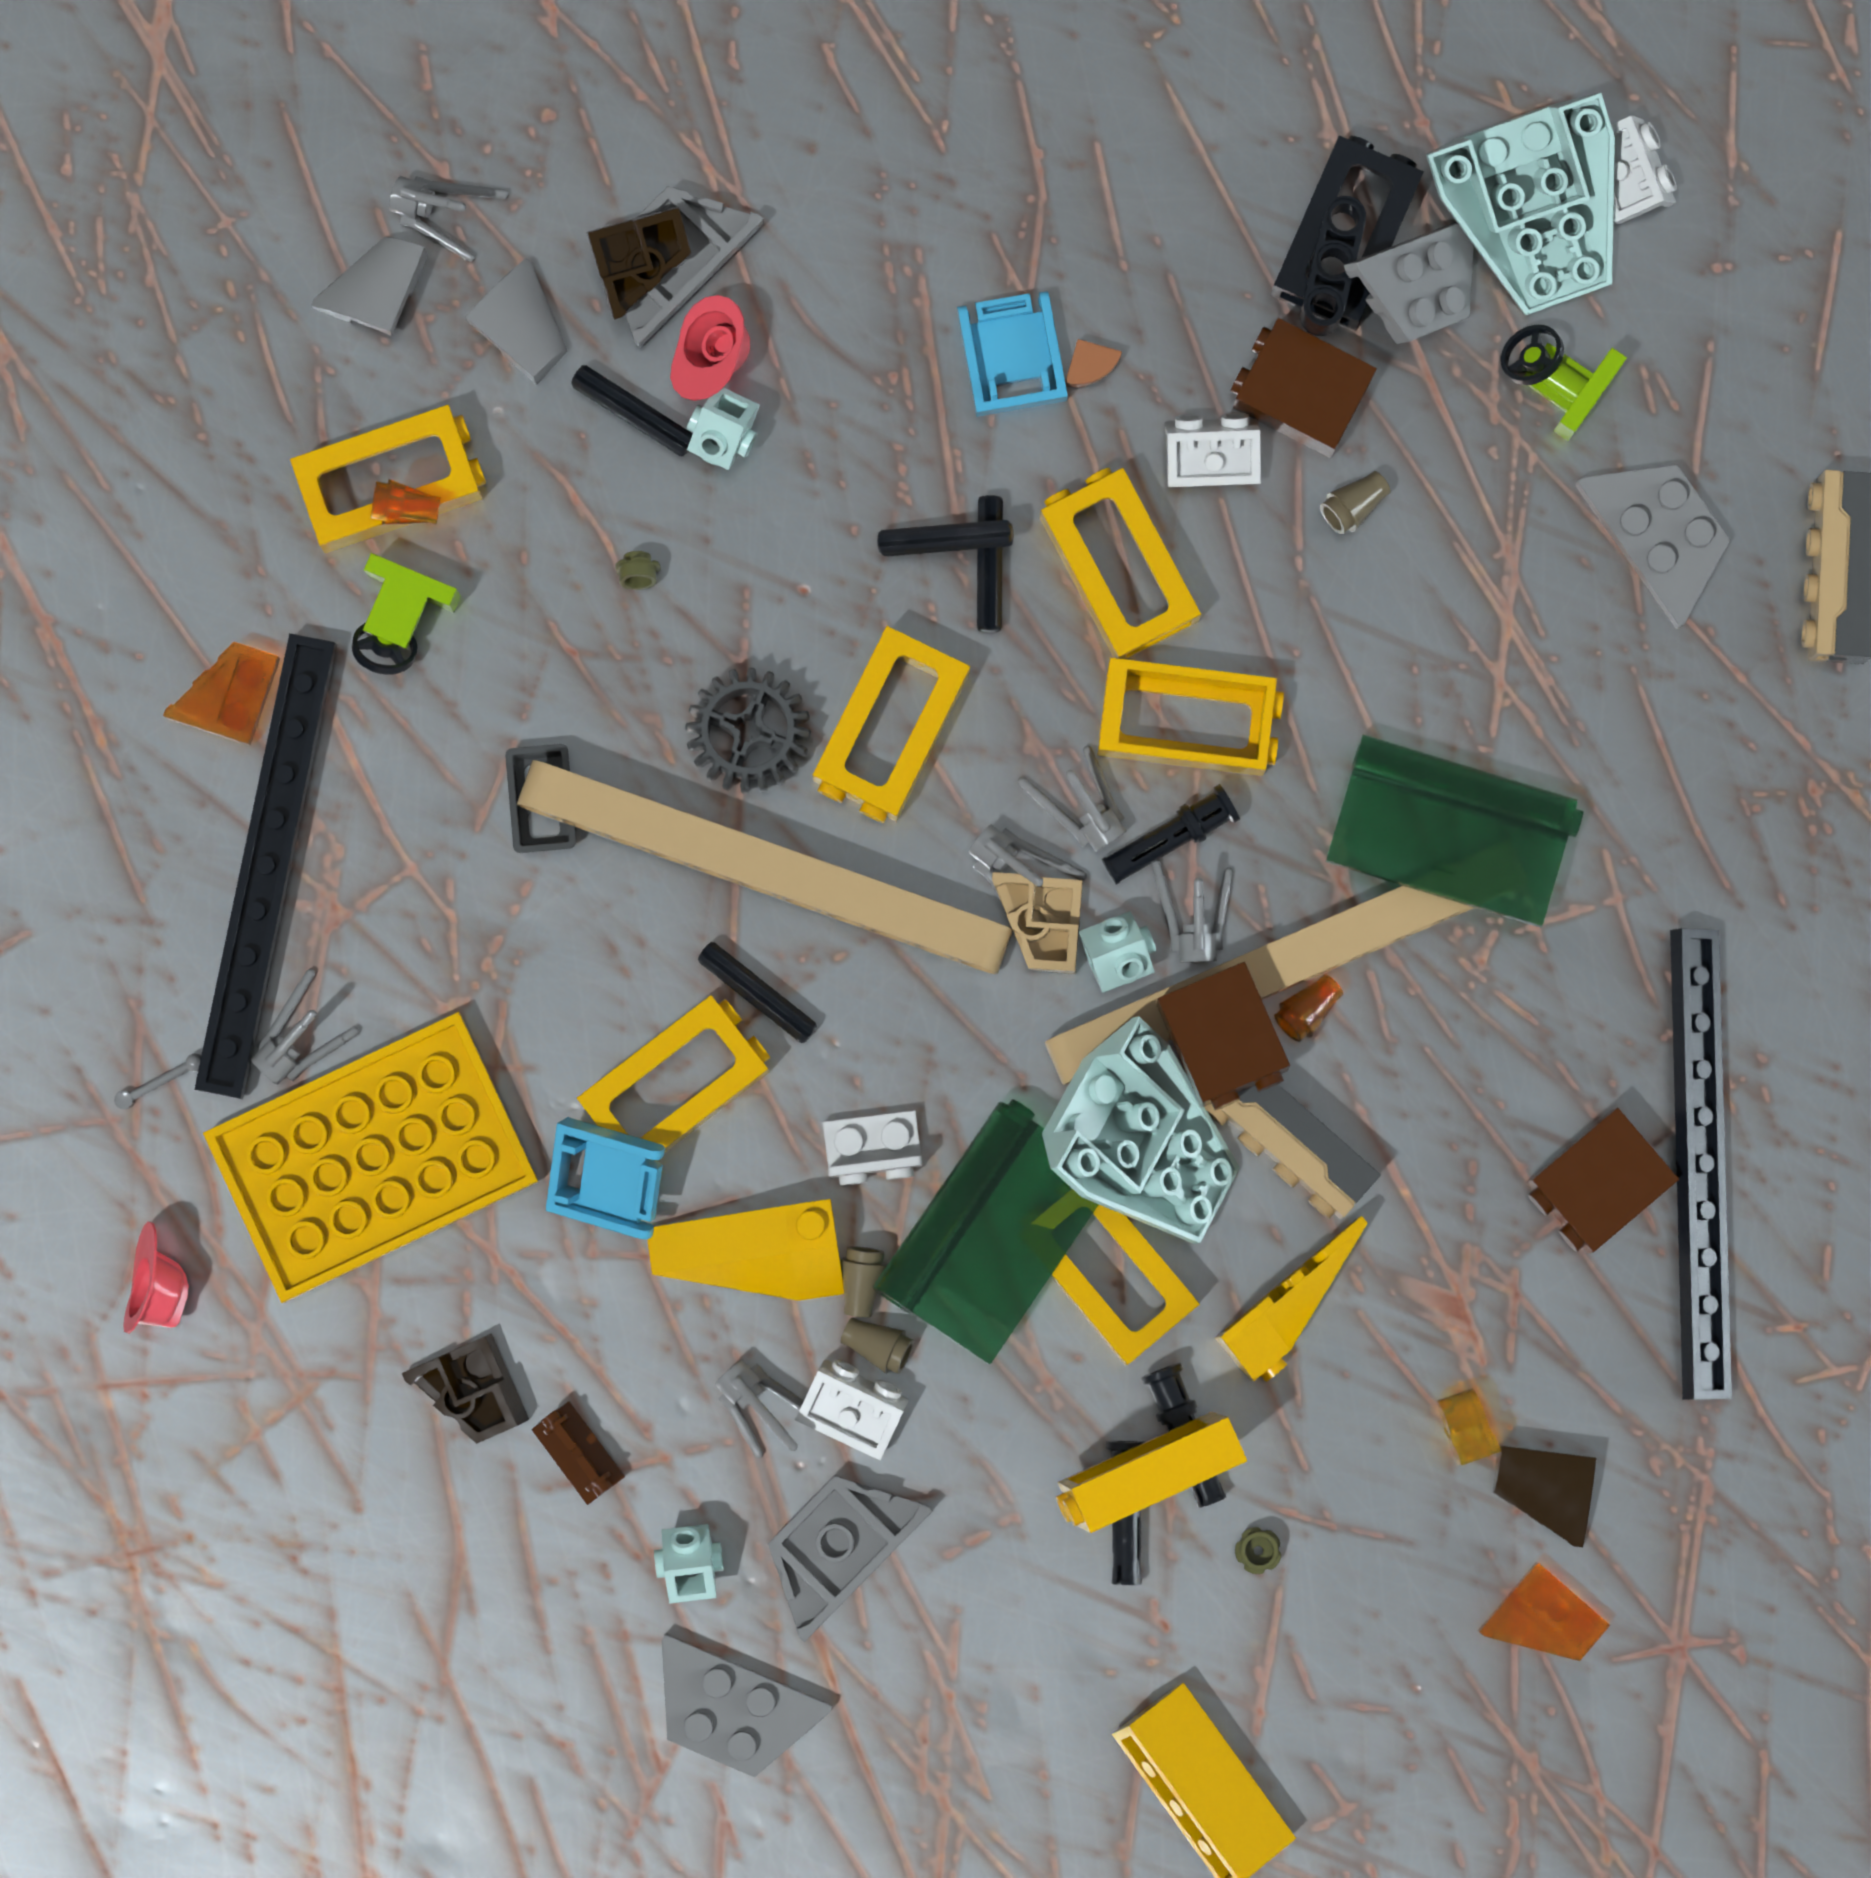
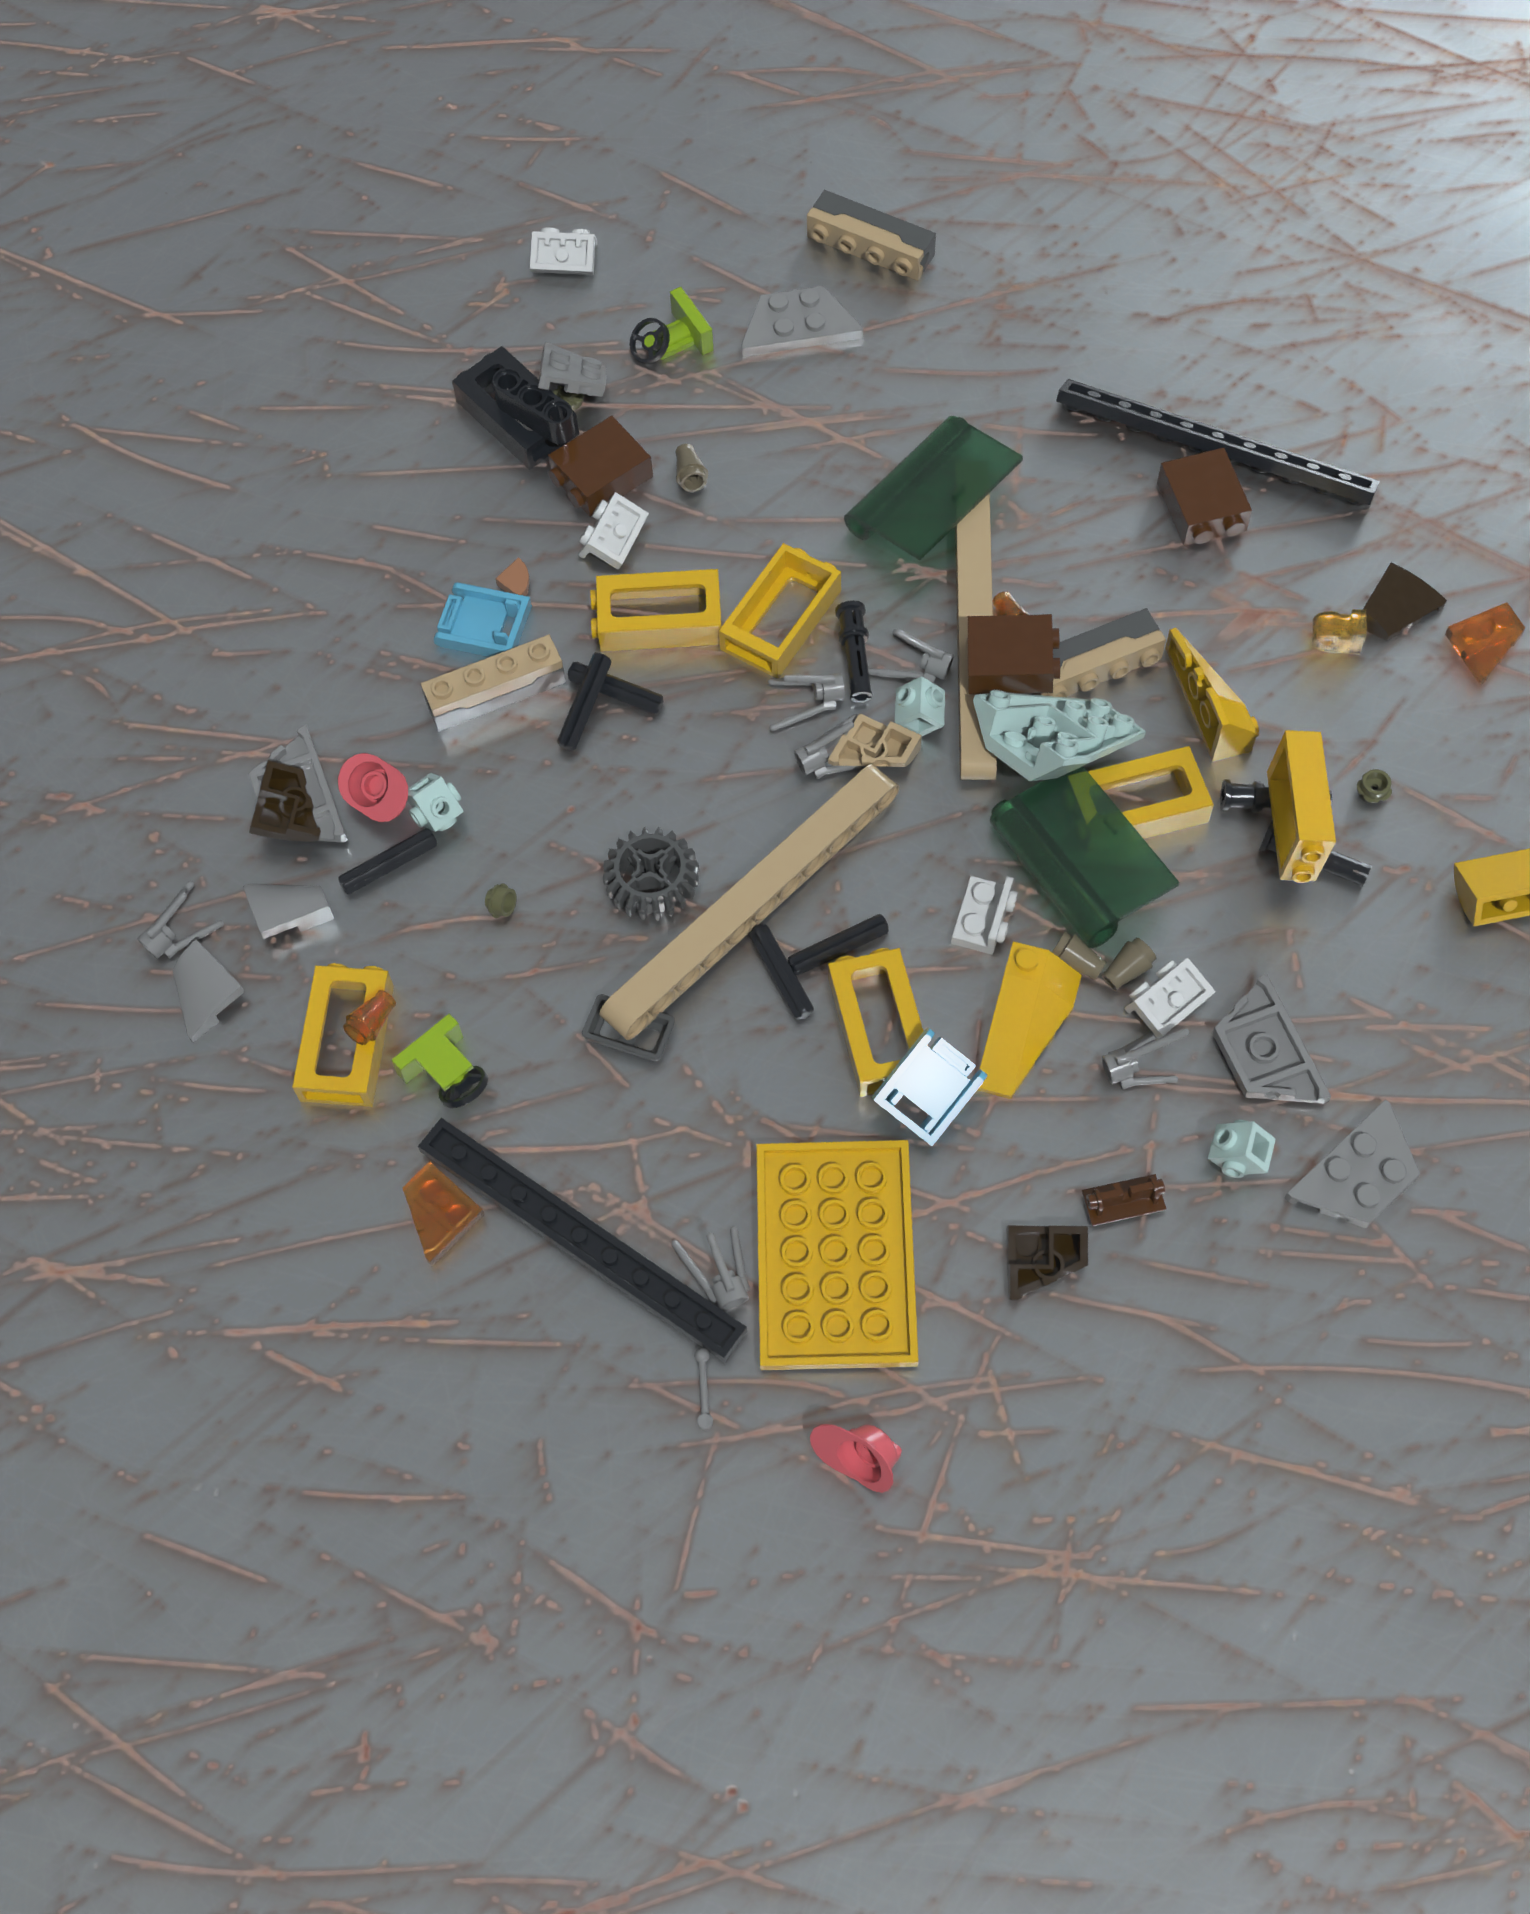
camera: 60 degrees left, 20 degrees down
yellow piece [812,626,970,824] -> none
light aqua wedge [1426,92,1615,315] -> none
none -> tan piece [420,634,566,732]
none -> black axle [749,924,814,1020]

